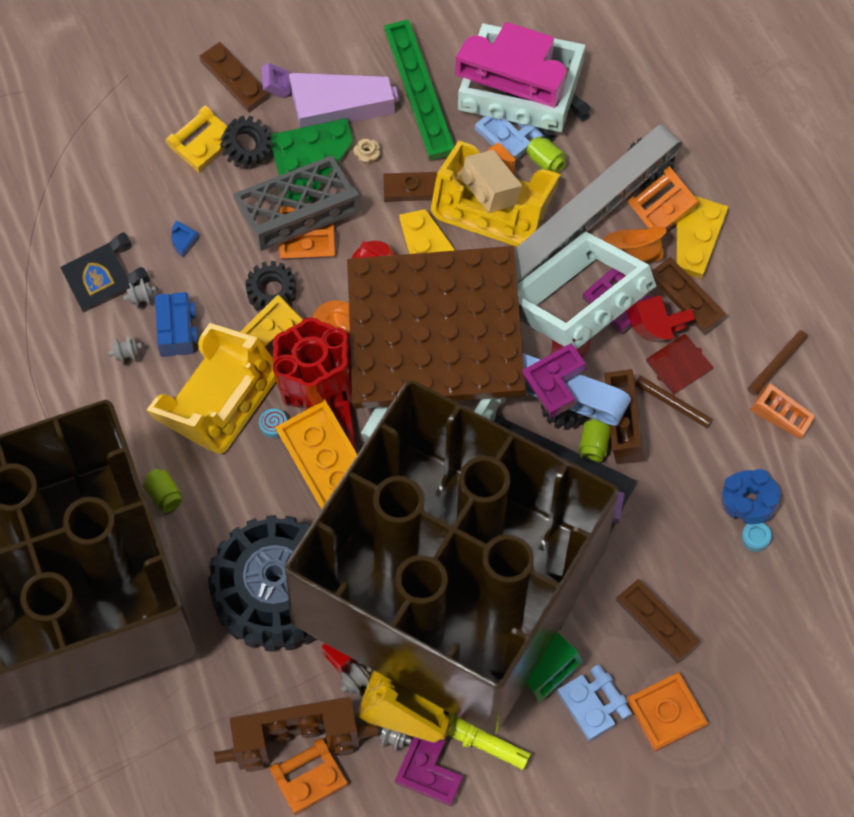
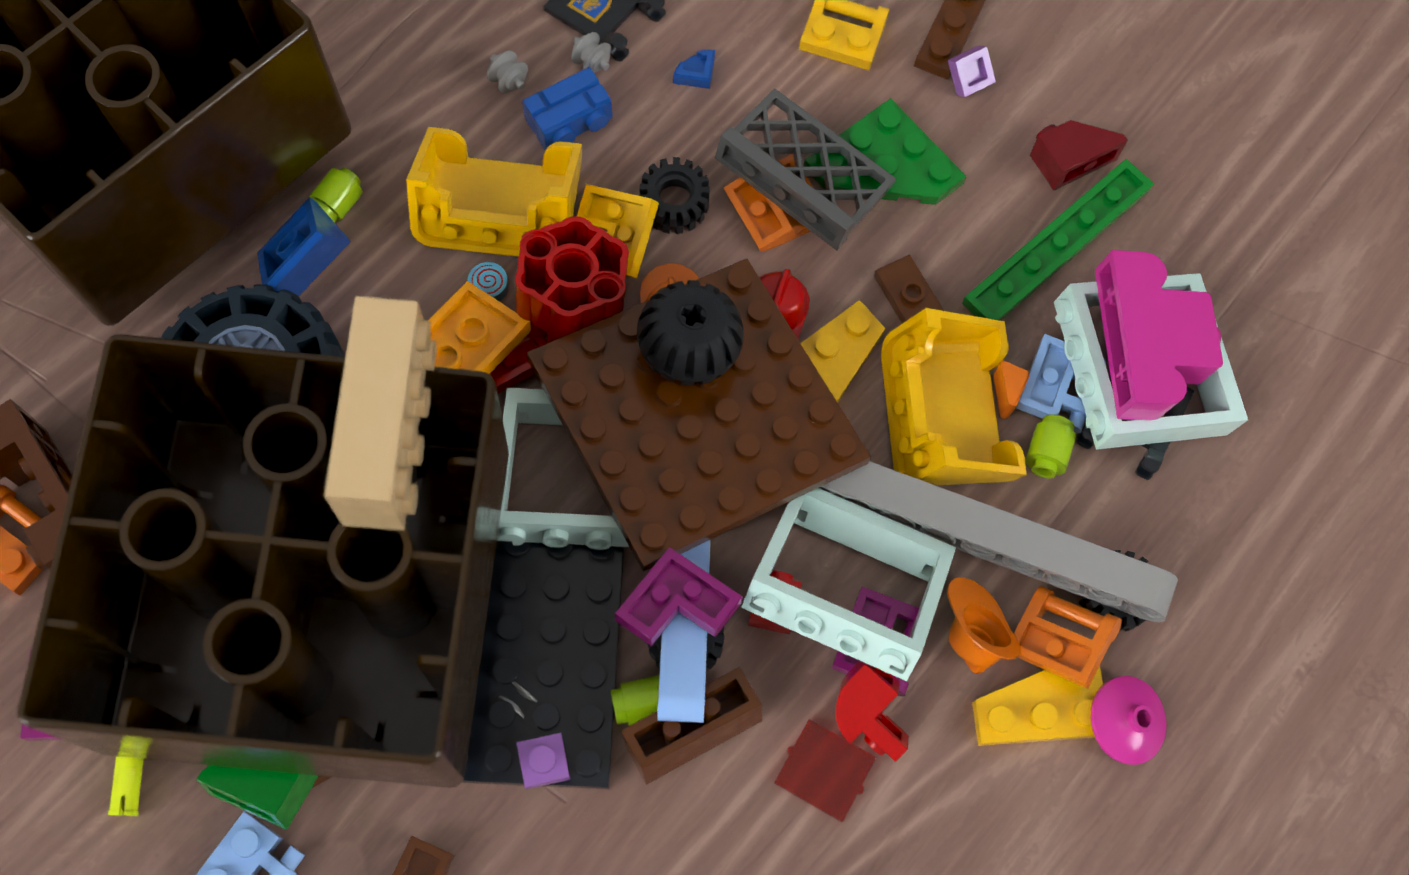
camera: 60 degrees right, 5 degrees up
black tyre [220,116,272,169] -> none
lavender slope [289,73,398,128] -> none
tan plate [354,139,380,164] -> none
tan brick [461,150,522,213] -> none
reddish brown bar [636,376,713,428] -> none
reddish brown plate [651,257,726,334] -> none
none -> blue slope [257,197,351,296]
none -> tan brick [324,296,437,531]
none -> black wheel [637,280,744,386]
none -> dark red slope [1030,120,1128,191]
none -> dark pink dish [1091,676,1166,765]

